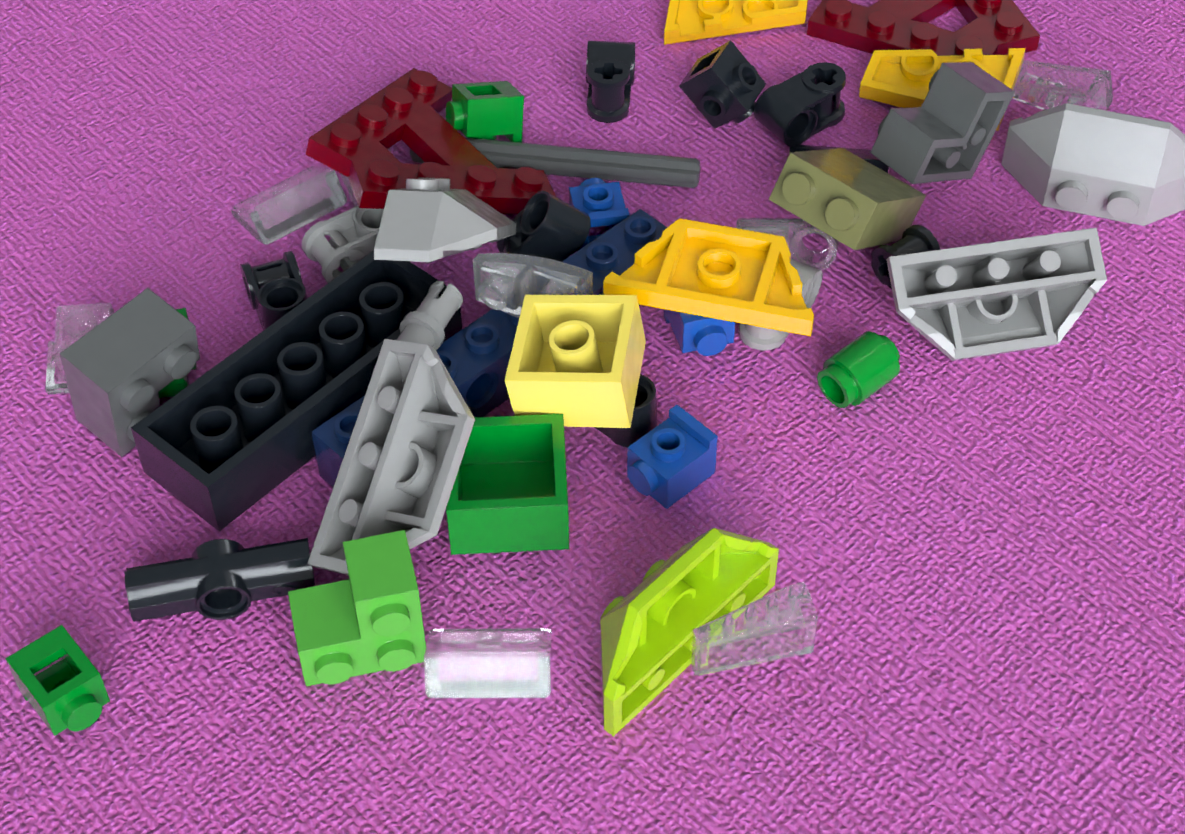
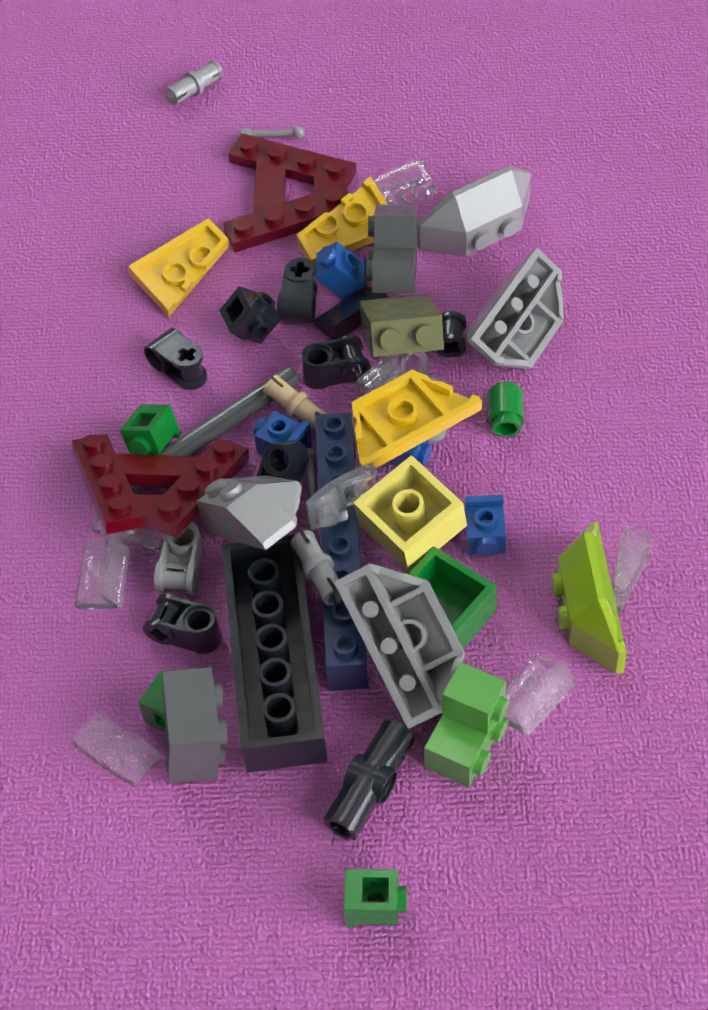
camera: 45 degrees left, 5 degrees up
none -> tan pin [263,374,326,433]
none -> black piece [302,335,371,389]
none -> blue brick [315,241,367,300]

